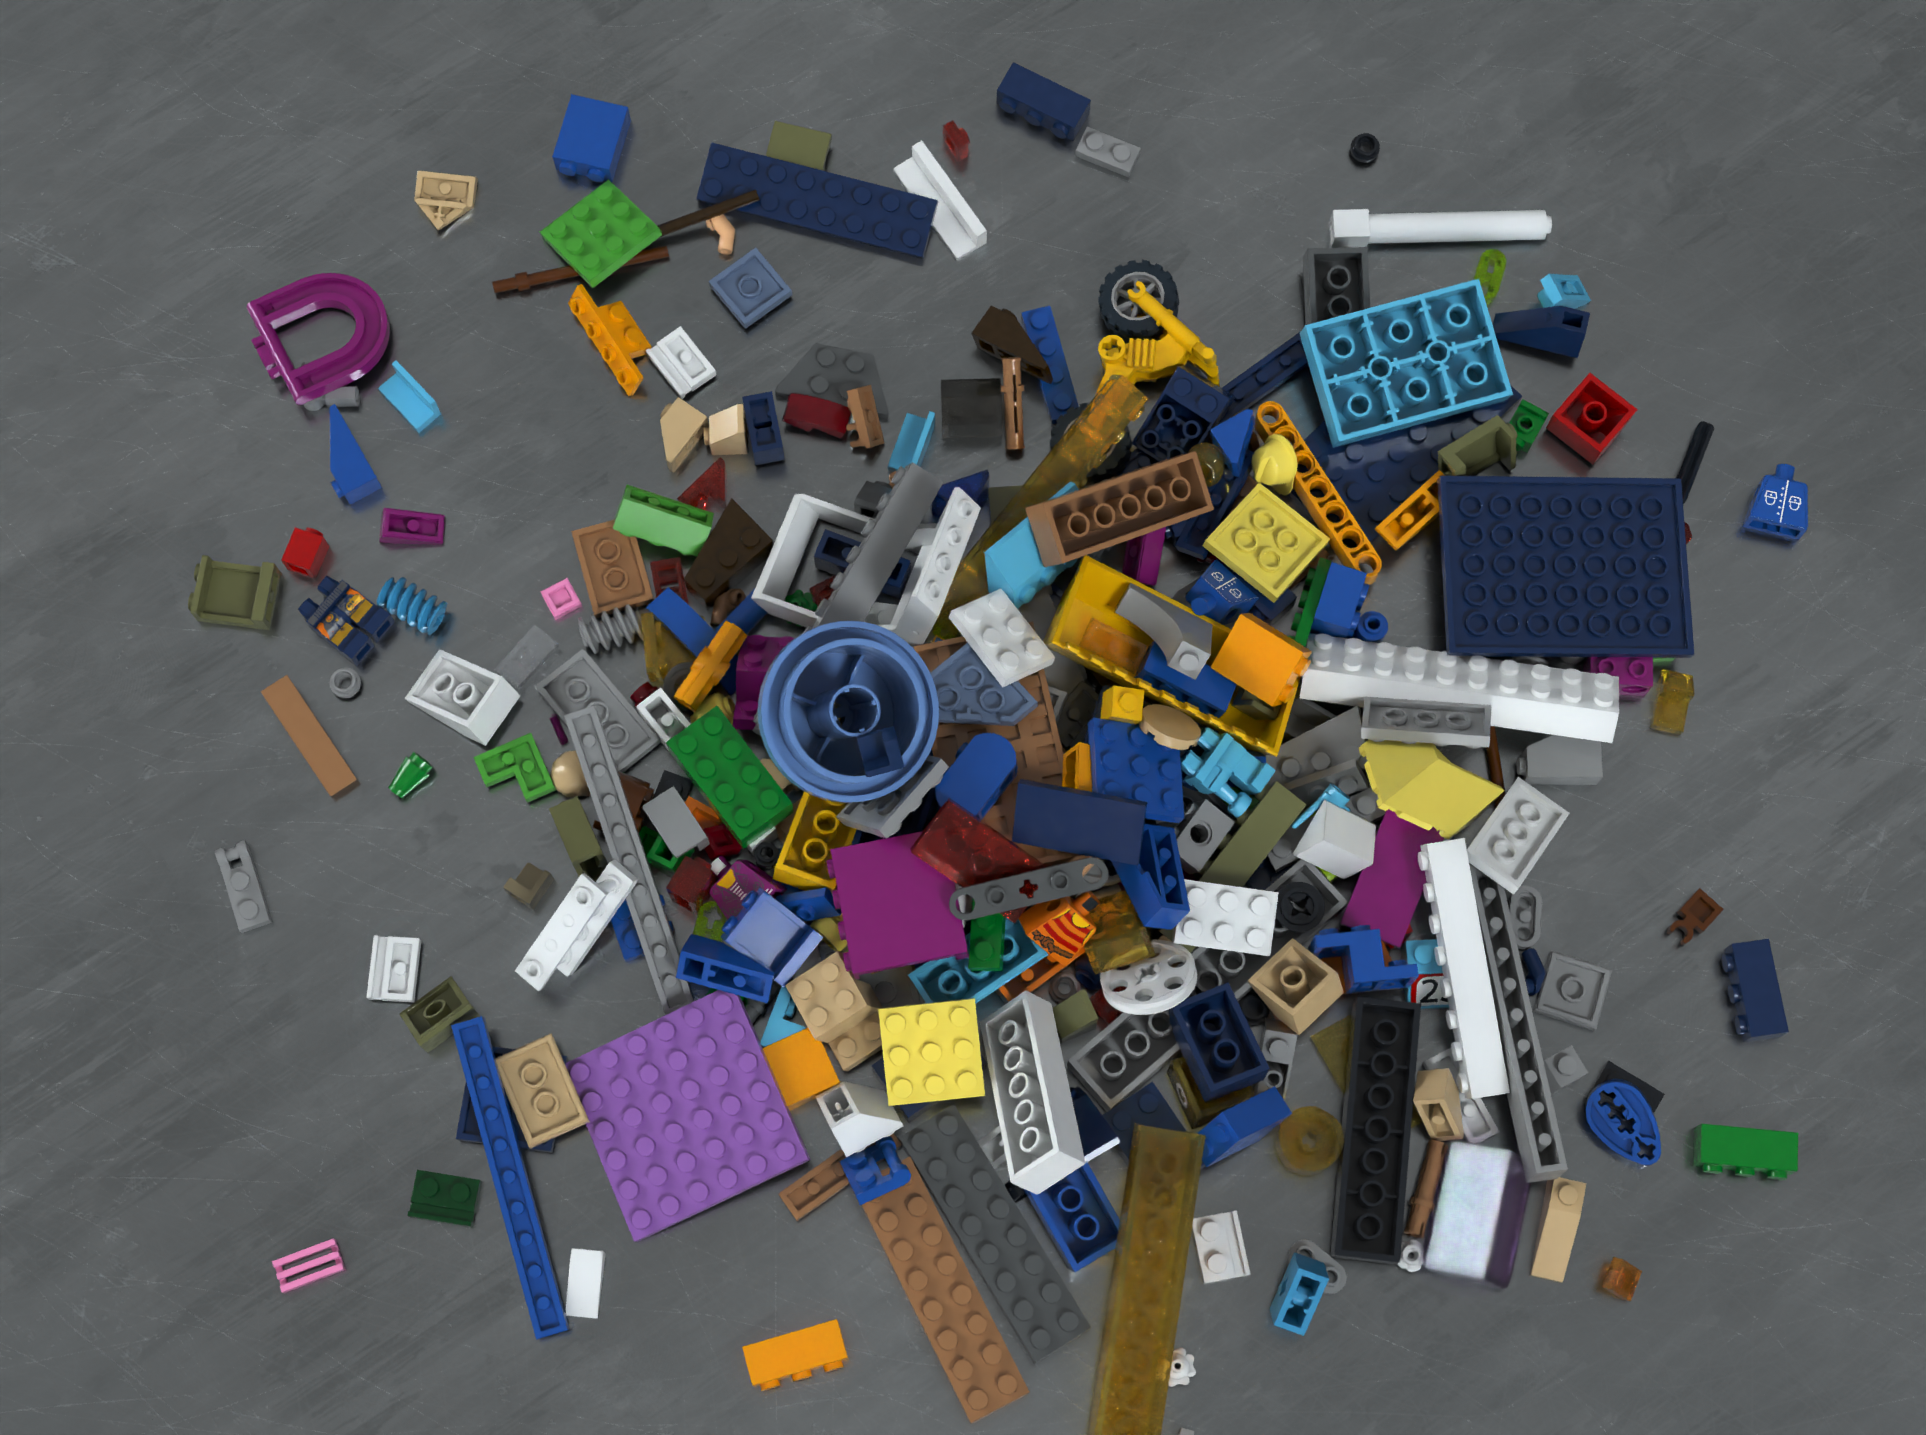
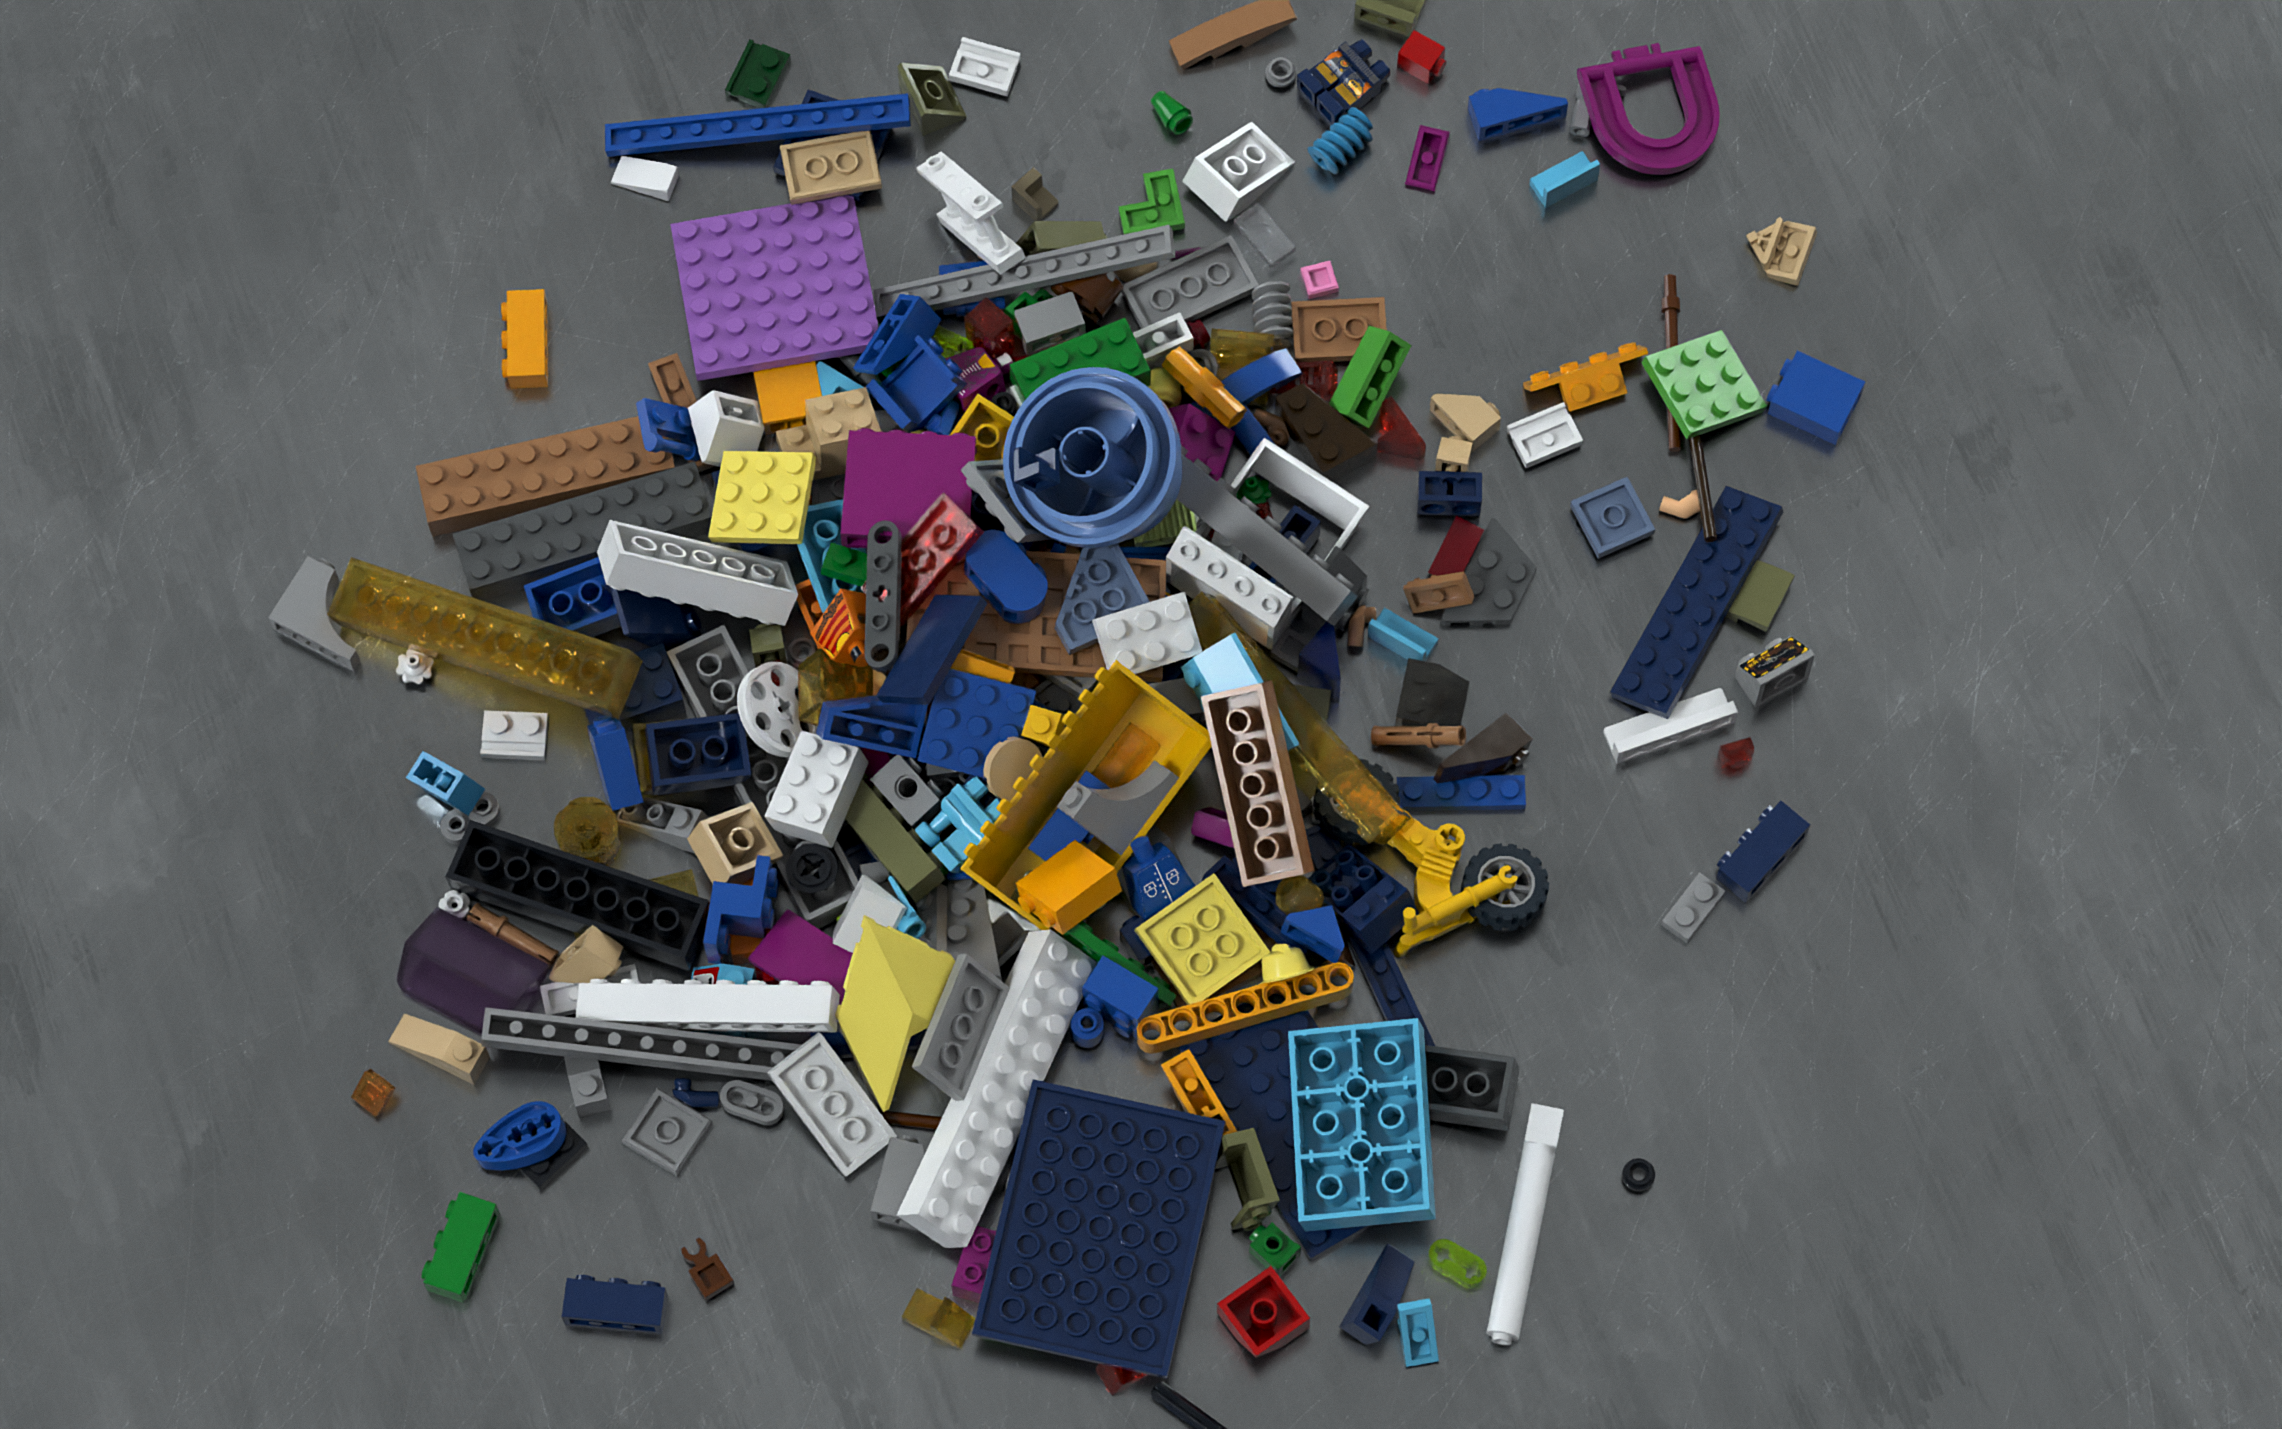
camera: 105 degrees right, 5 degrees down
none -> light grey slope [1734,636,1815,707]

